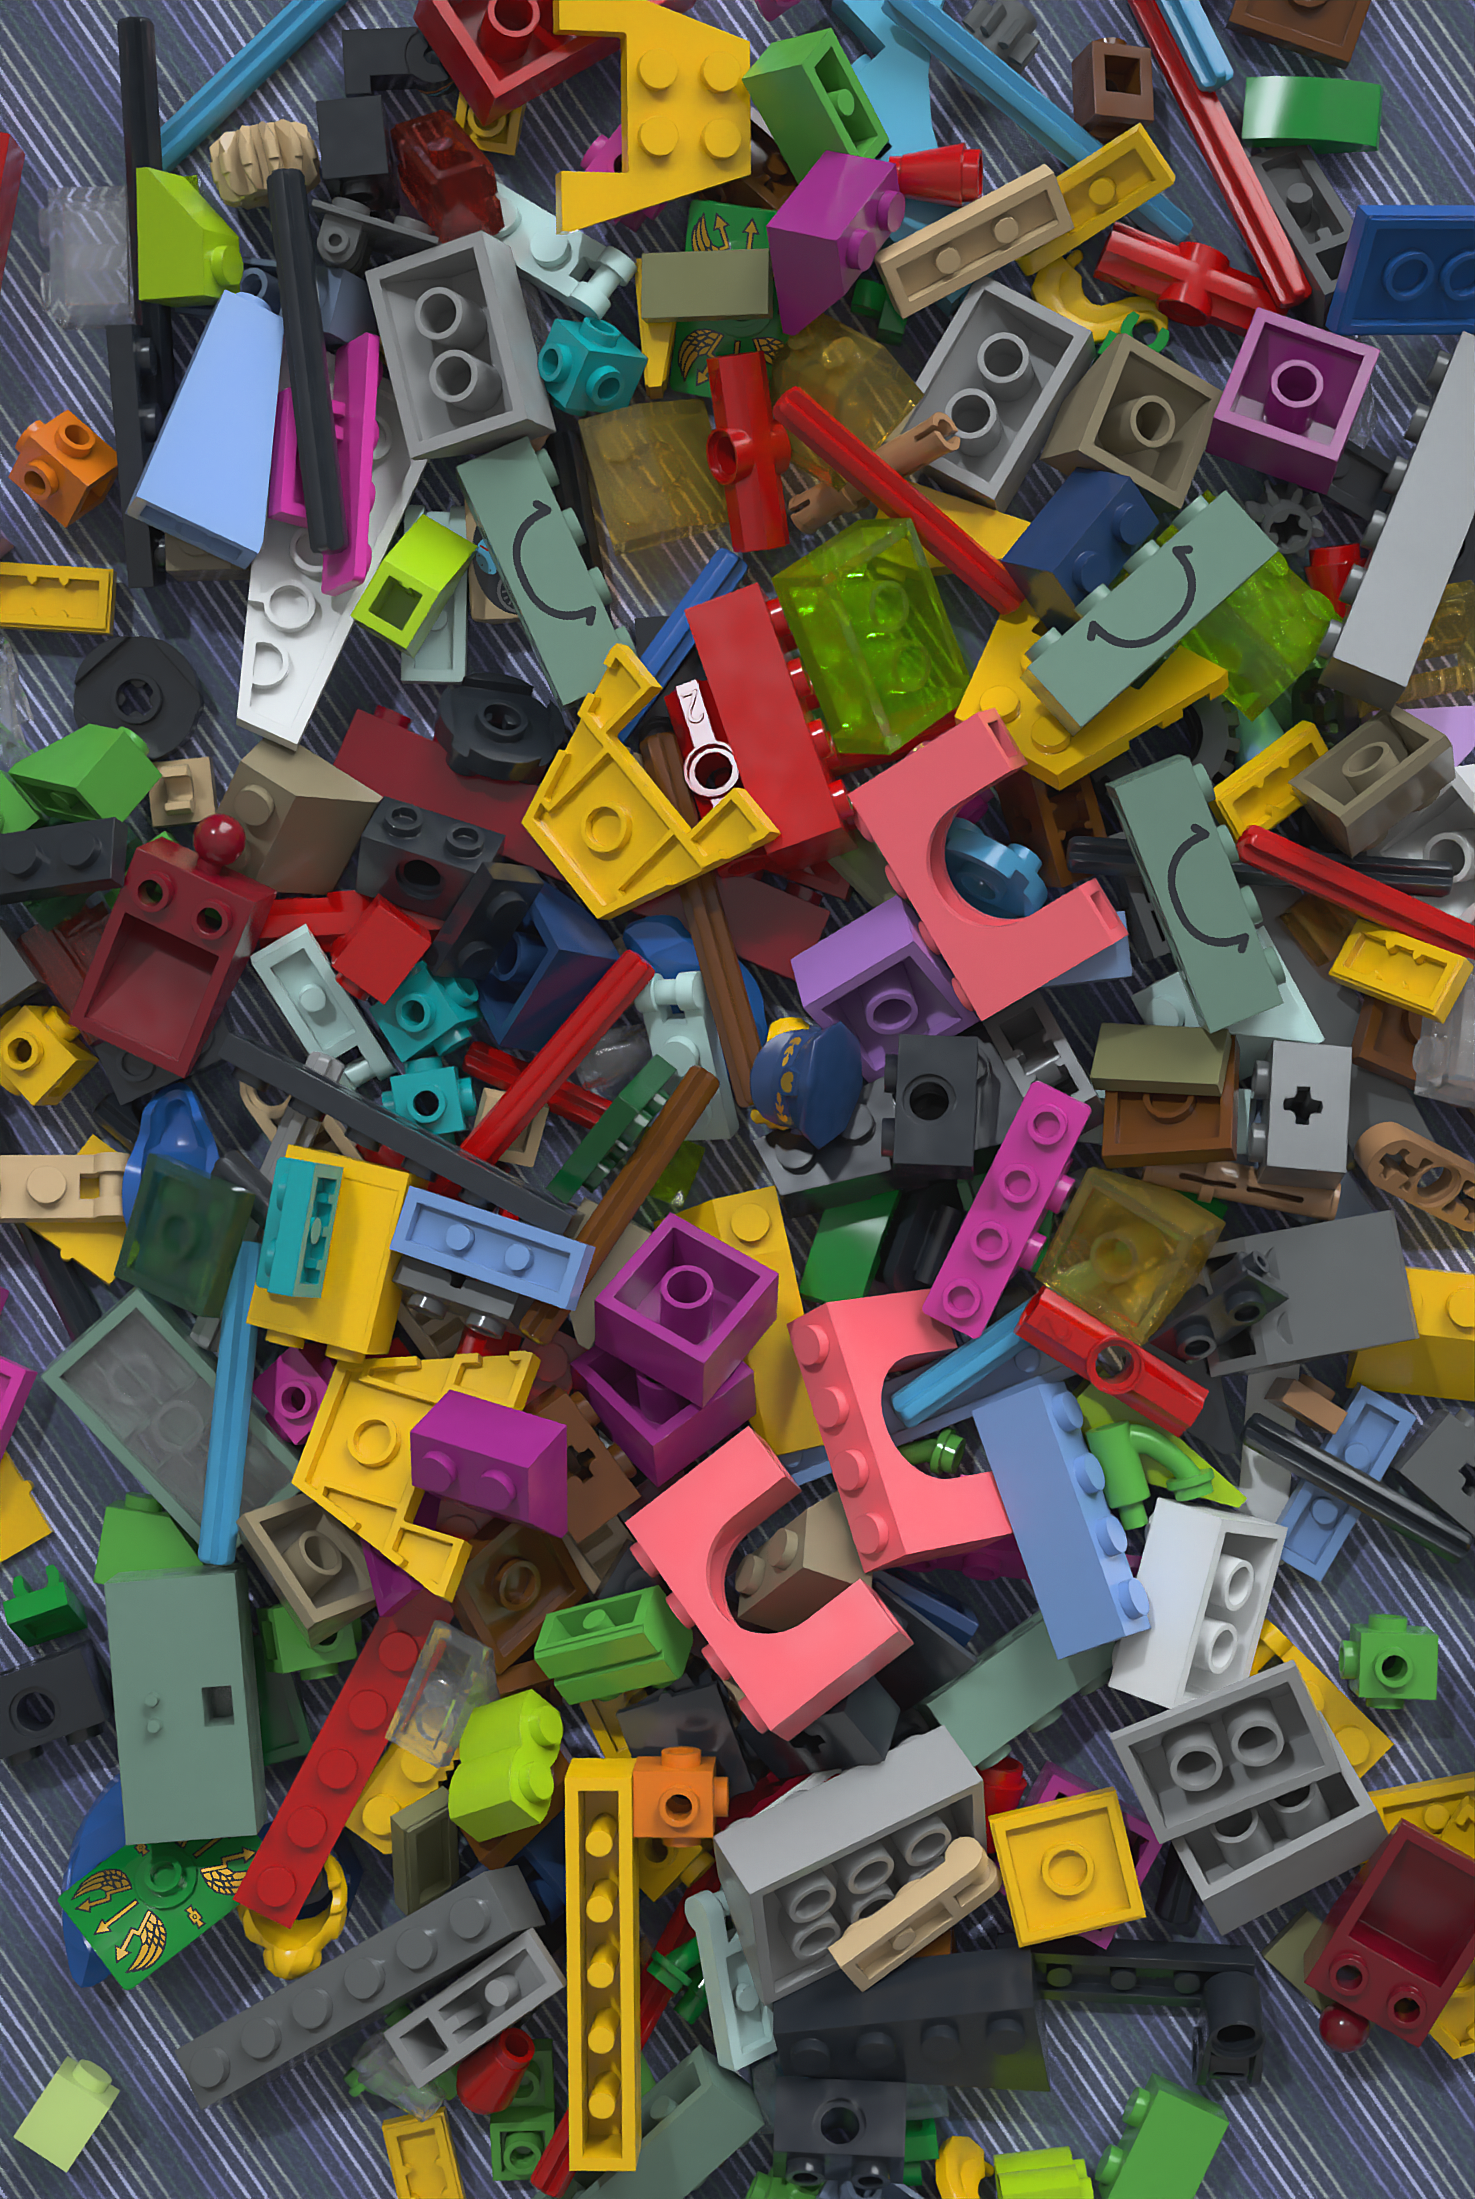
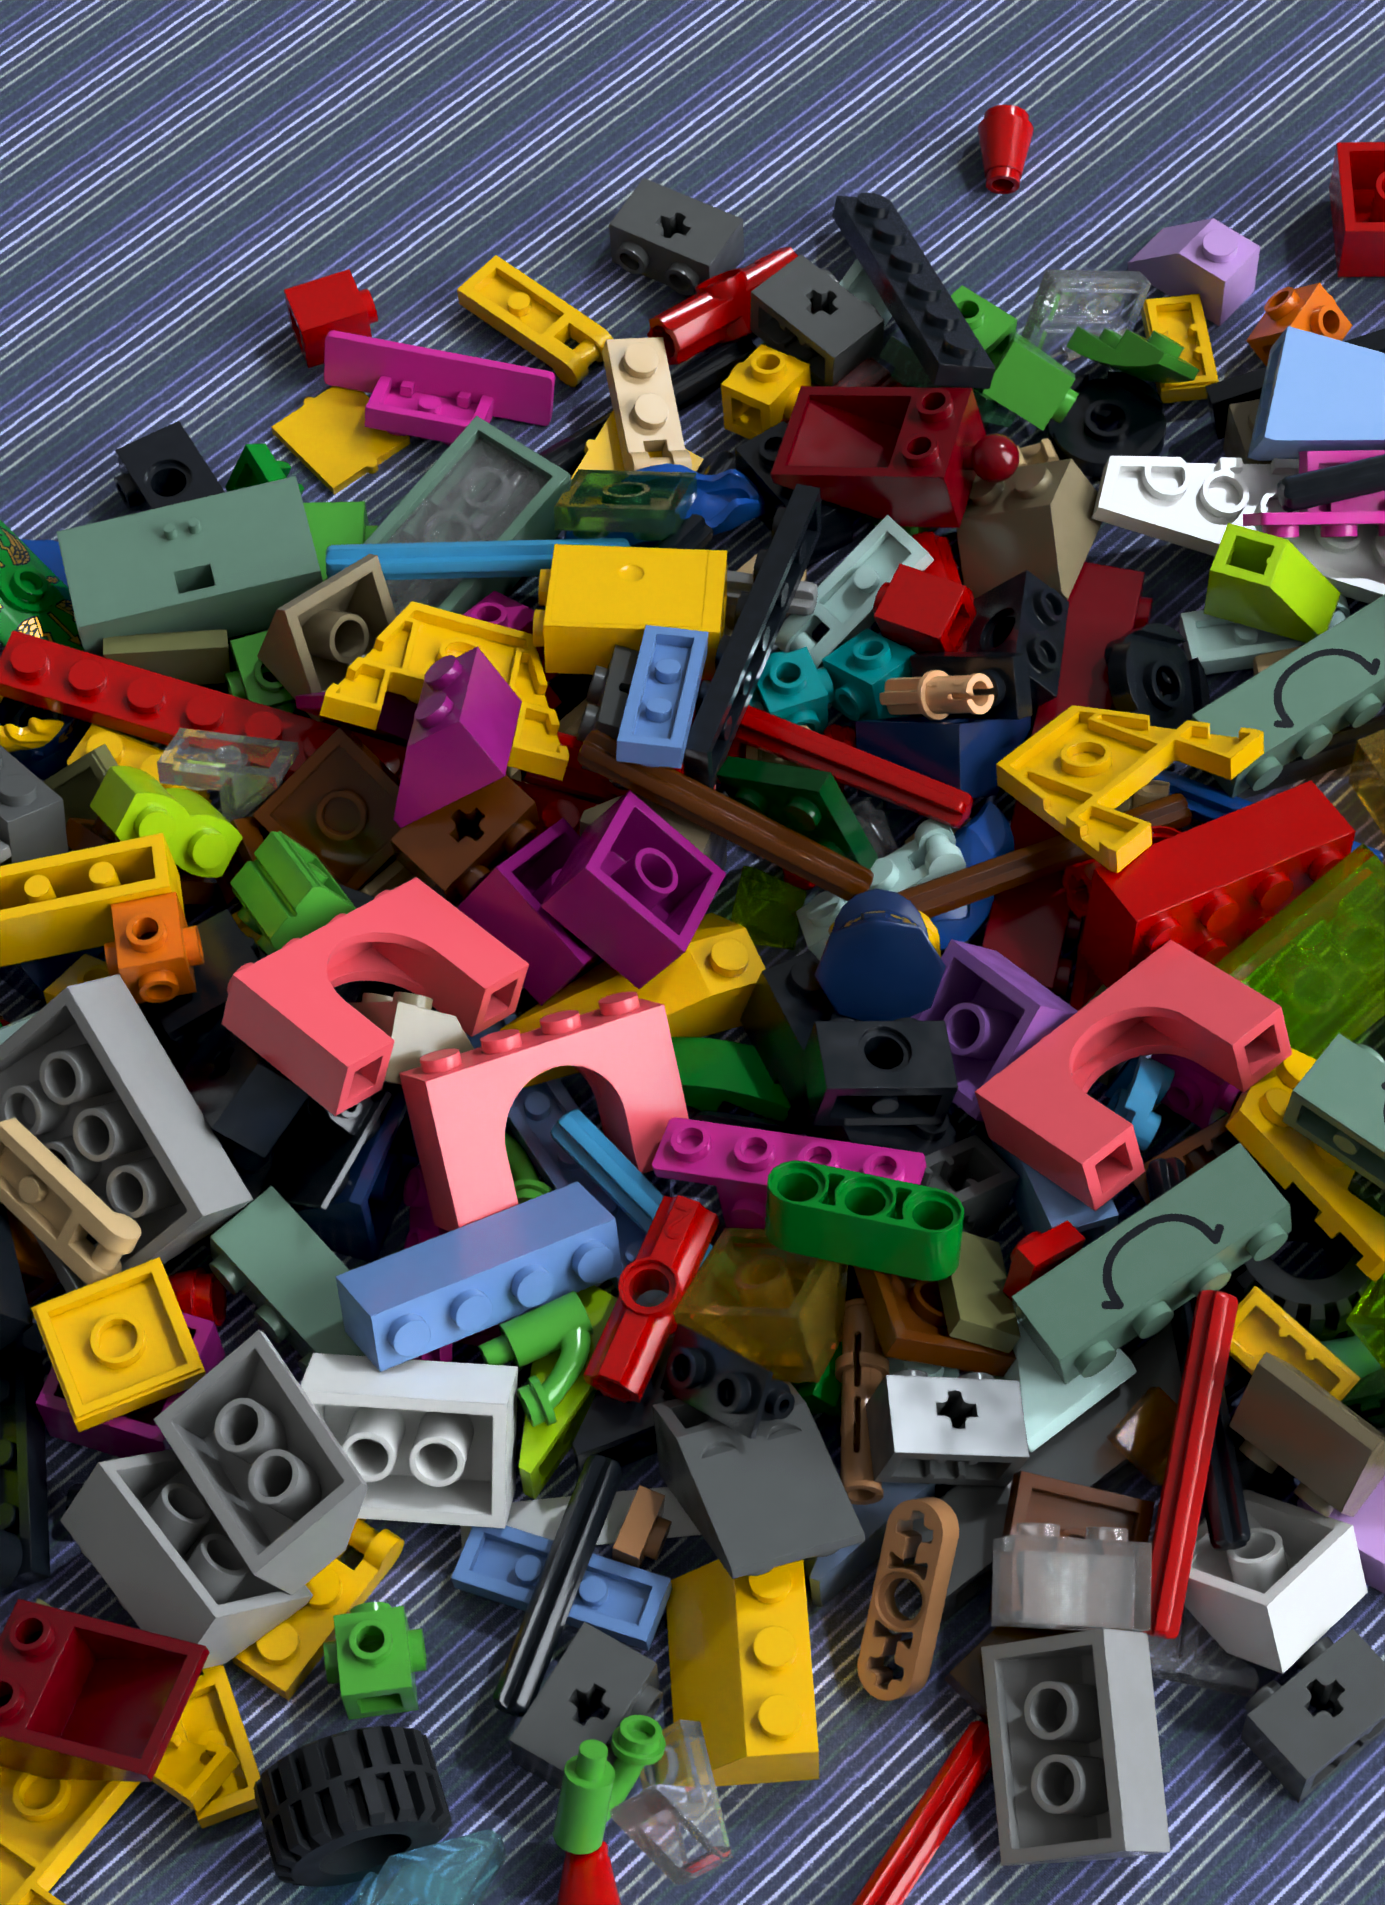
camera: 85 degrees right, 30 degrees down
teal bracket [256,1157,344,1298] -> none
yellow plate [1328,918,1474,1024] -> none
none -> olive tile [103,629,231,685]
none -> green beam [765,1160,964,1281]
none -> light nougat axle [879,670,994,720]
none -> red plate [1003,1220,1086,1302]
none -> bright green slope [1066,326,1199,383]

